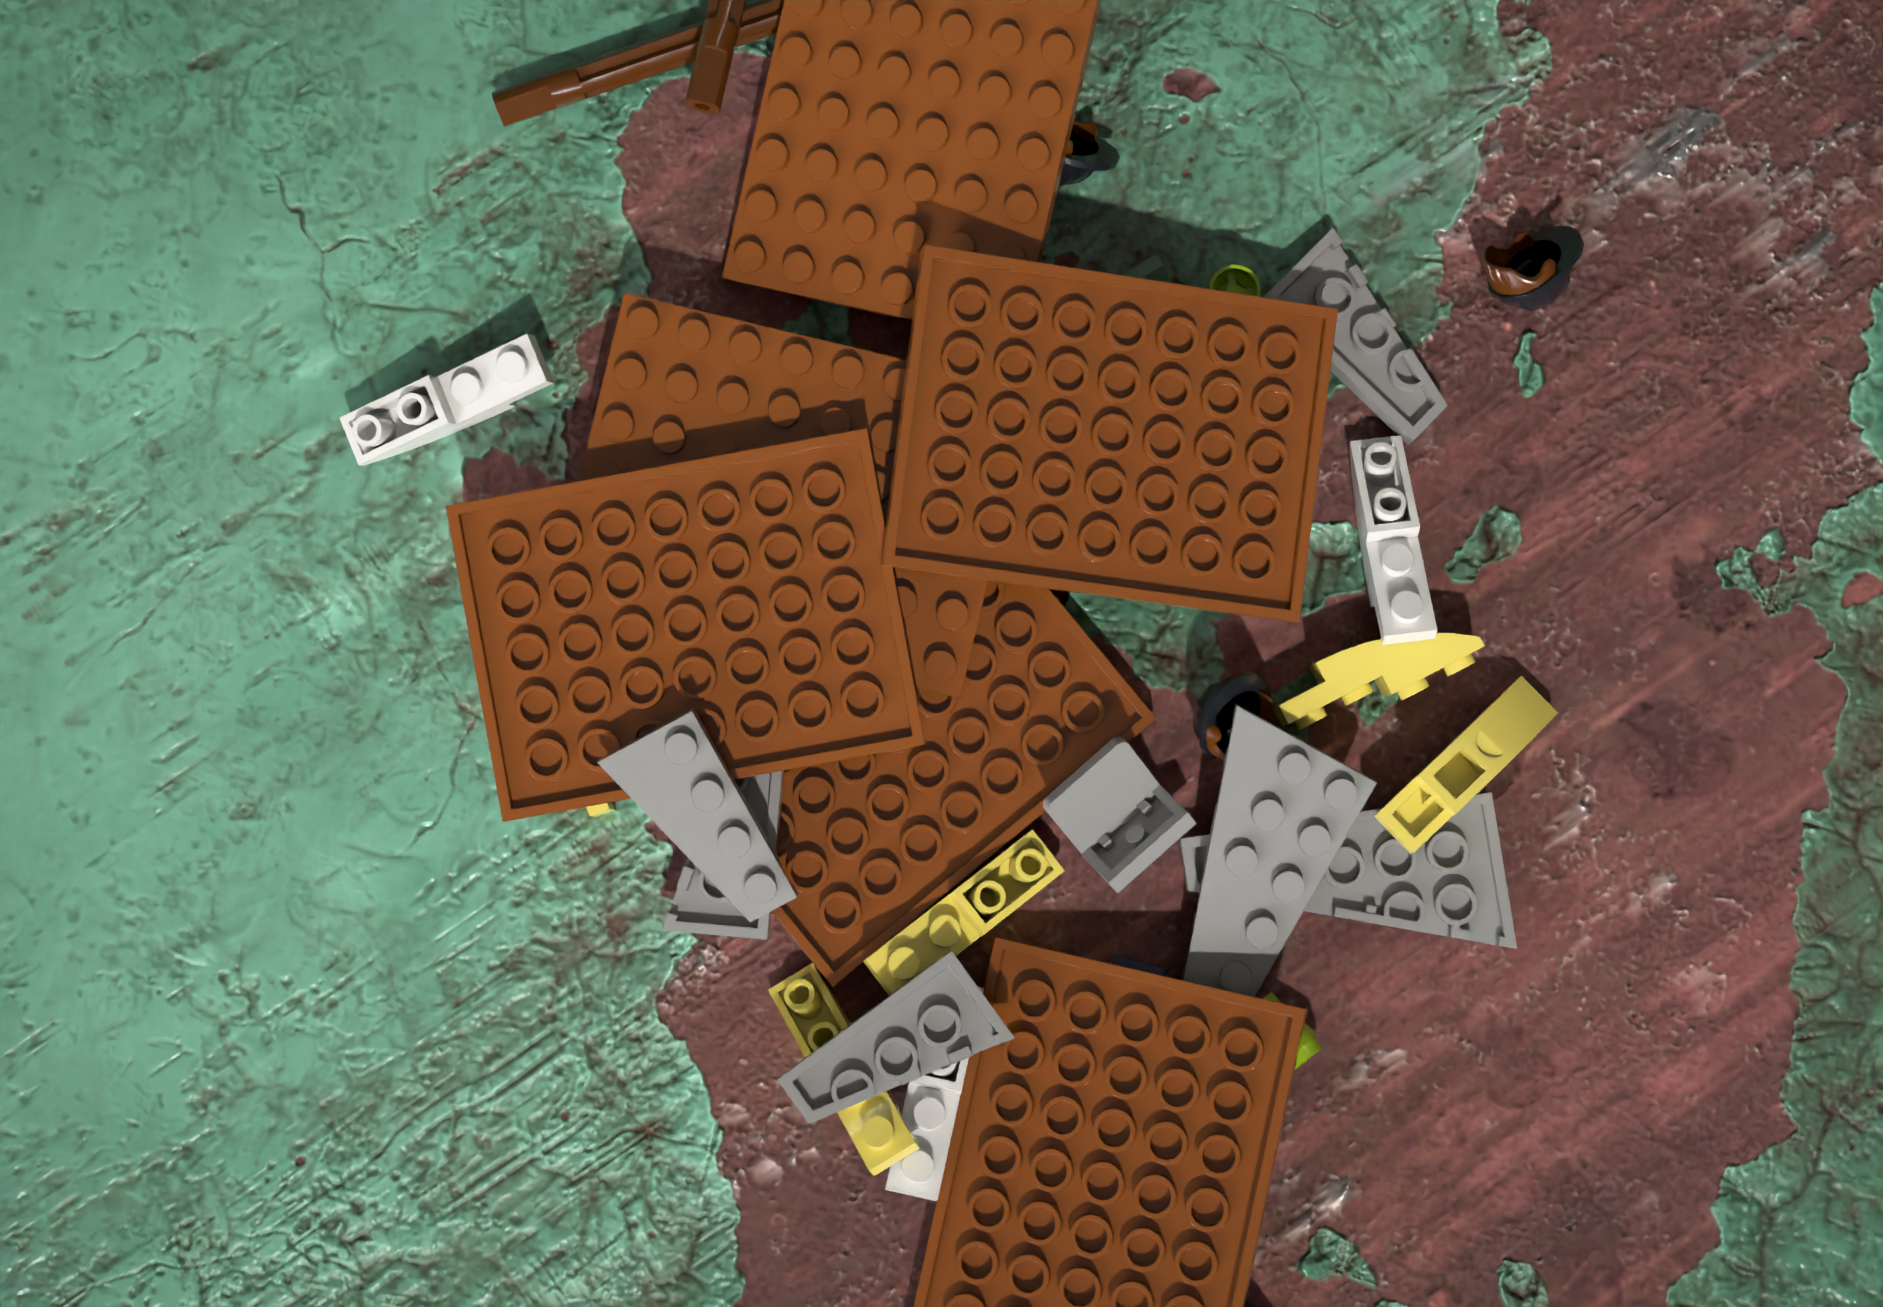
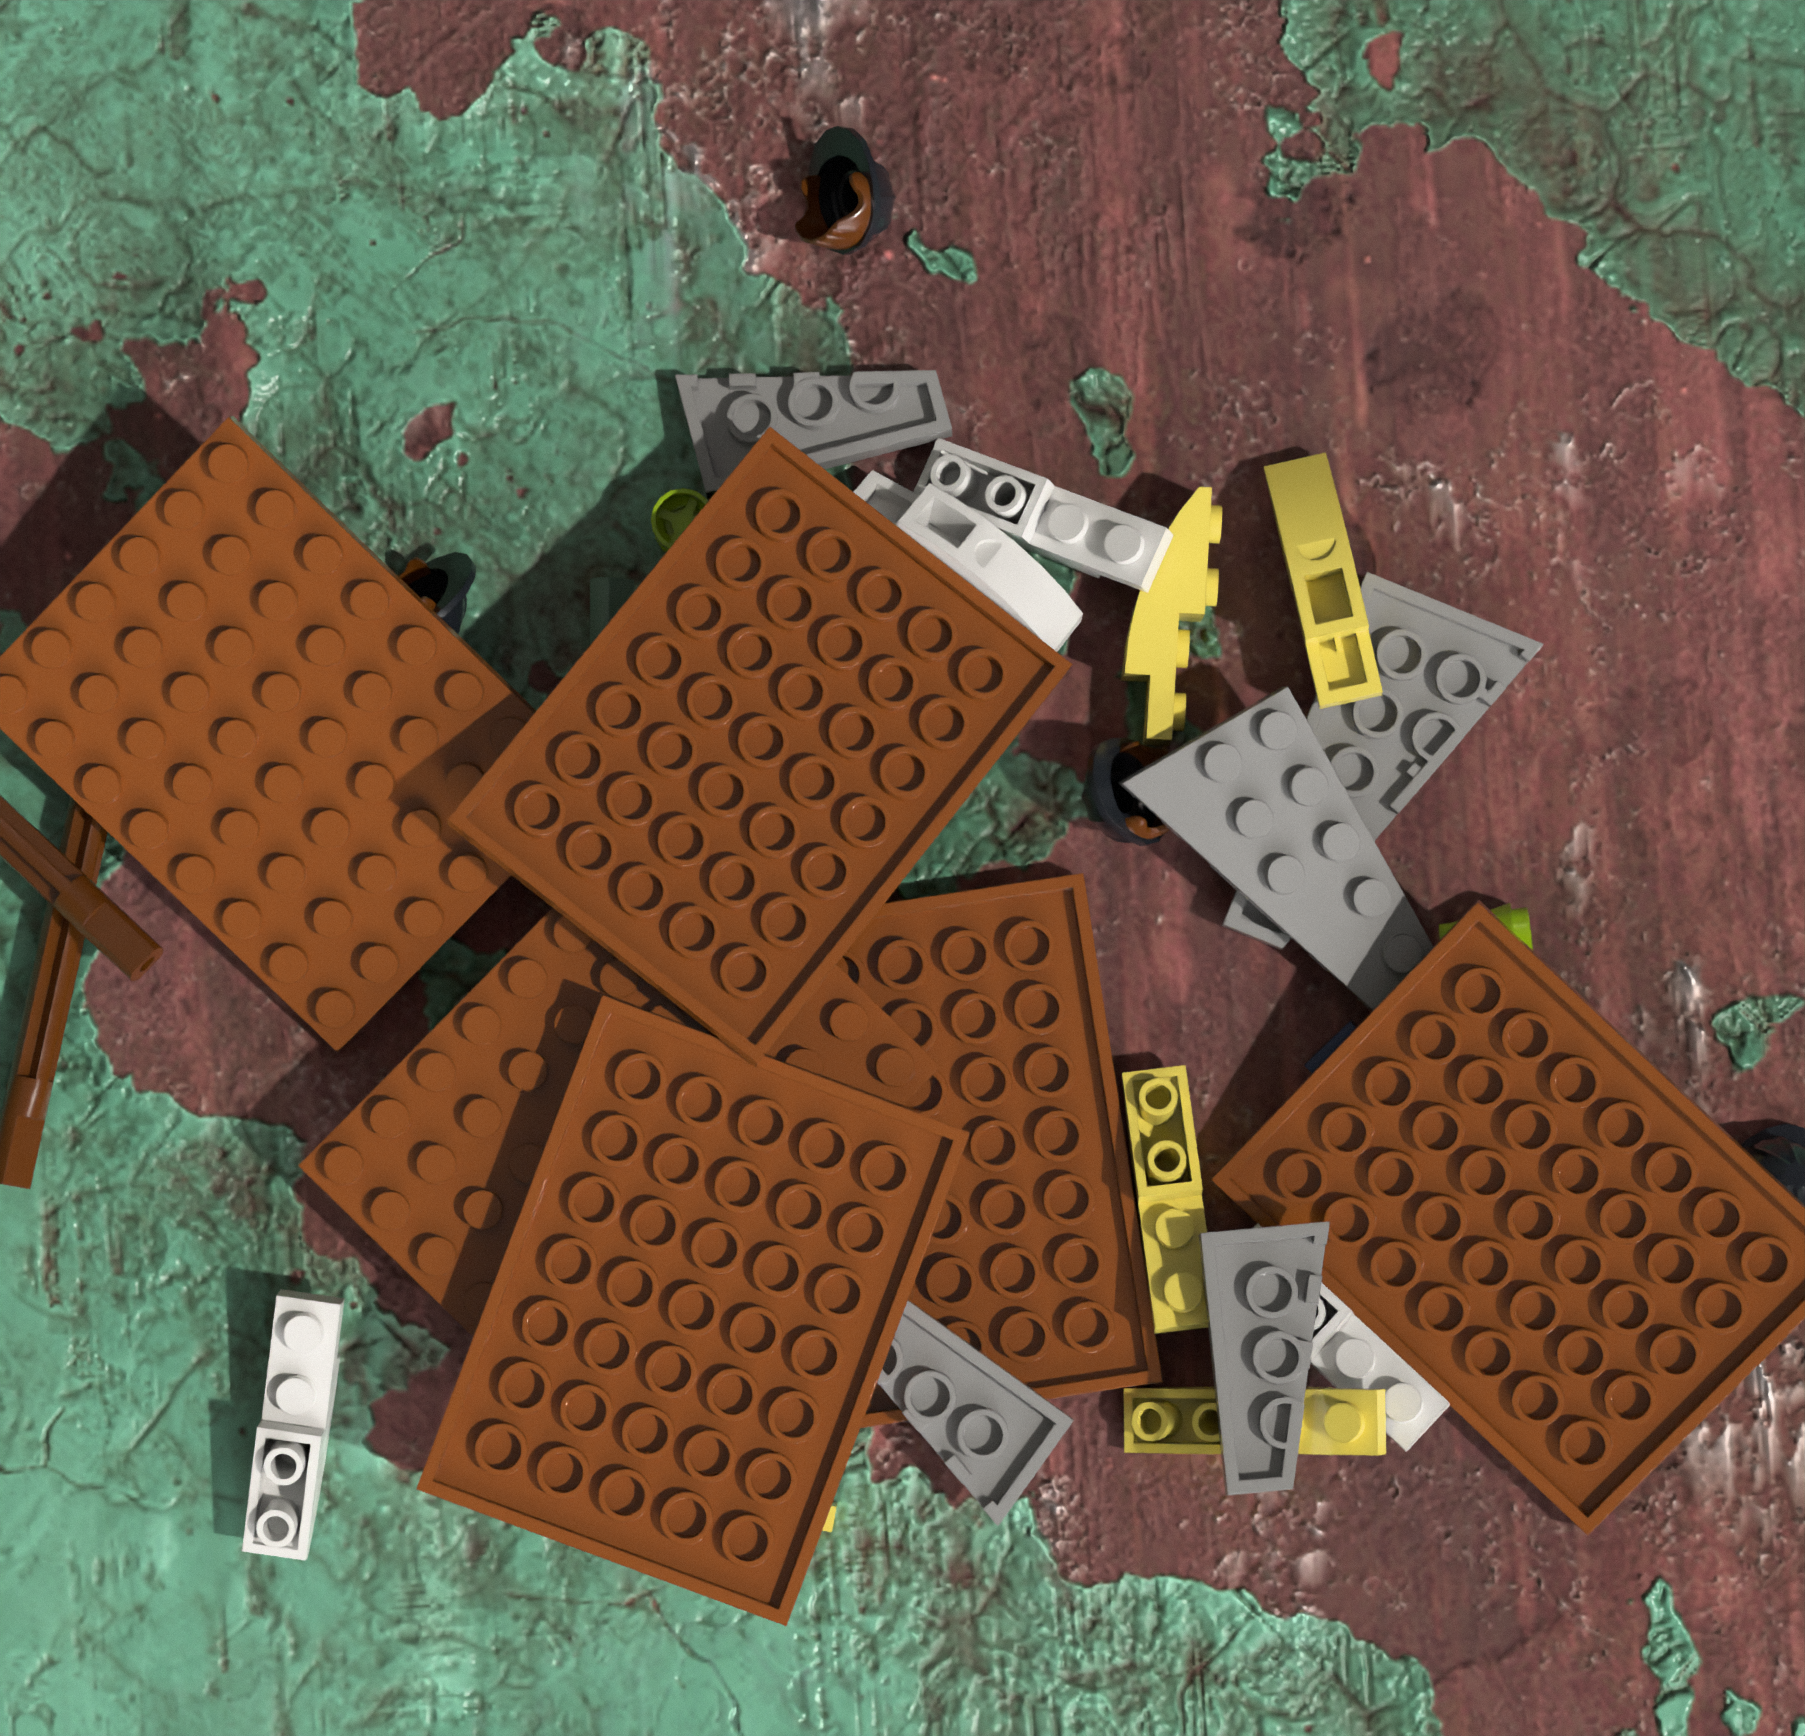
camera: 65 degrees left, 0 degrees up
light grey wing [597,708,798,922] -> none
light grey bracket [1043,736,1196,894] -> none
none -> white slope [854,470,1083,652]

